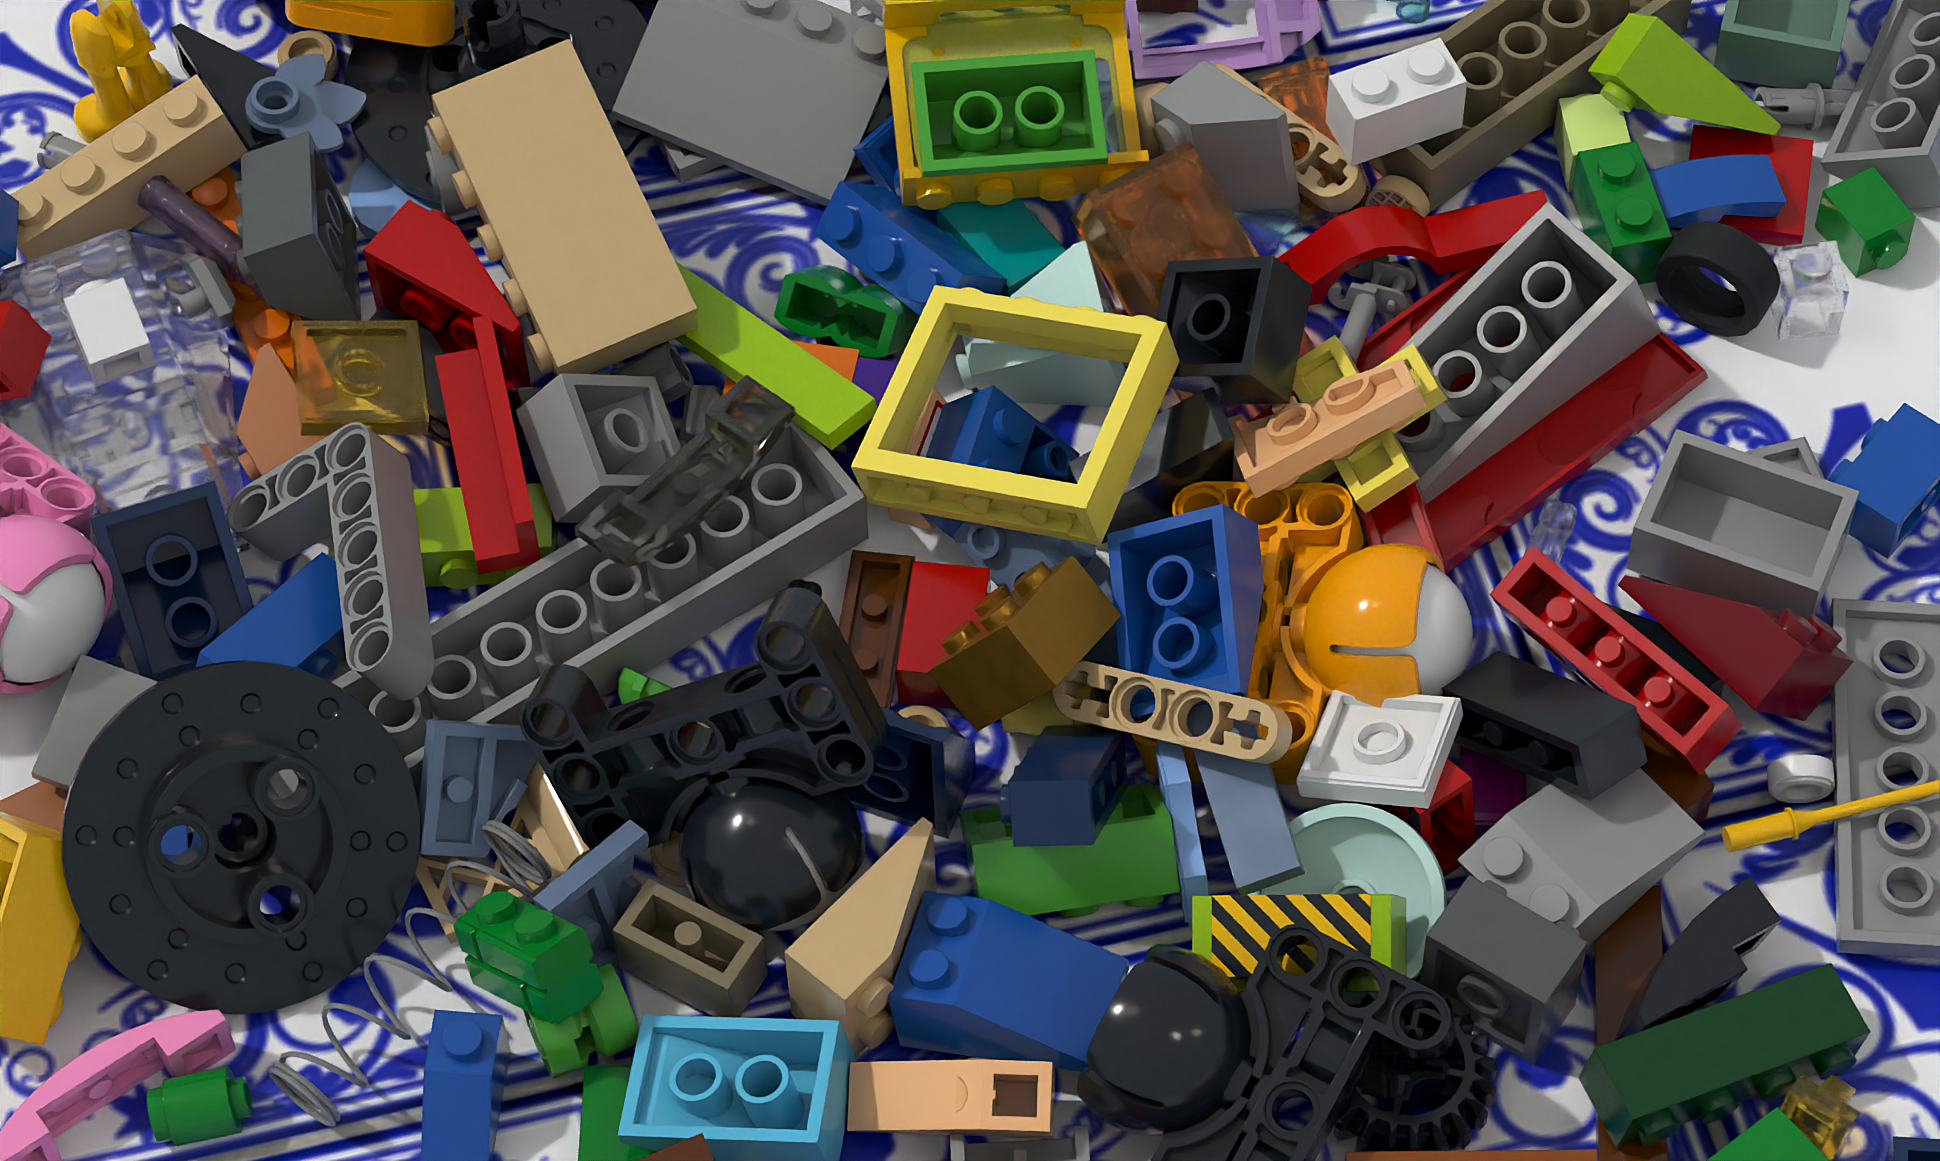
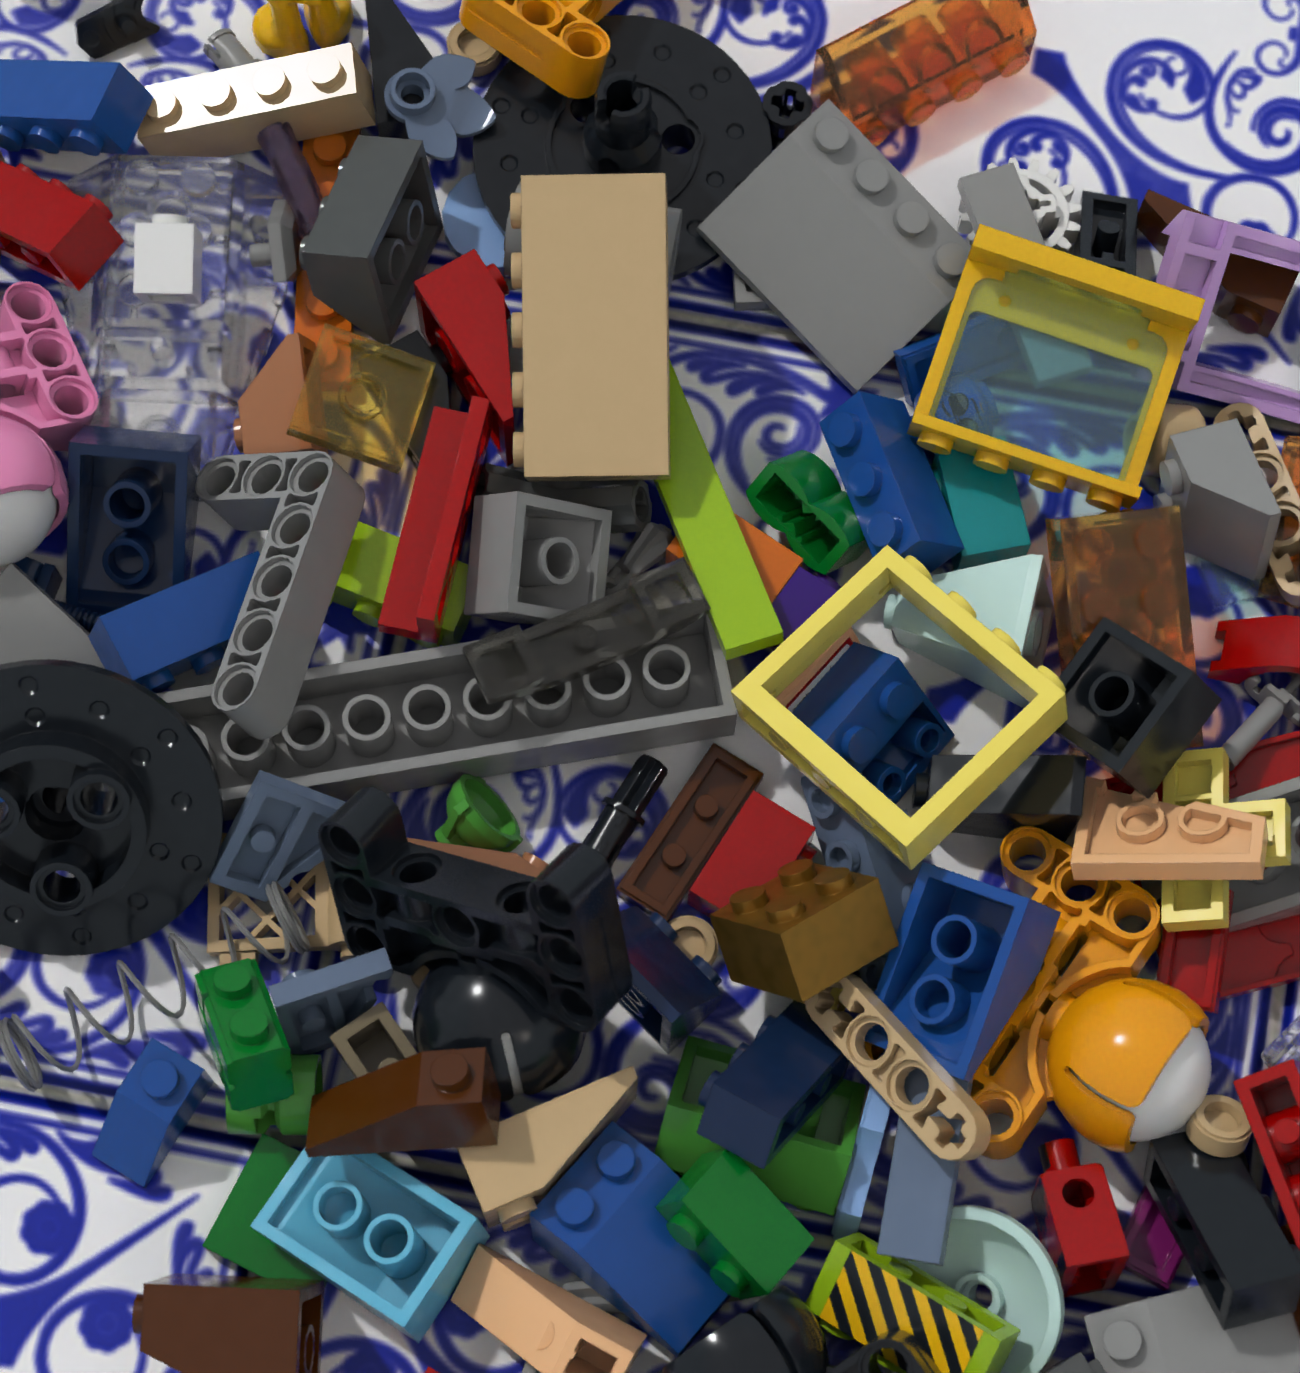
camera: 20 degrees right, 15 degrees up
bright green slope [908,49,1108,178] -> none
white tile [1296,689,1463,809] -> none
none -> reddish brown slope [305,1047,501,1157]
none -> green brick [655,1148,815,1300]
none -> tan tile [1186,1094,1252,1158]

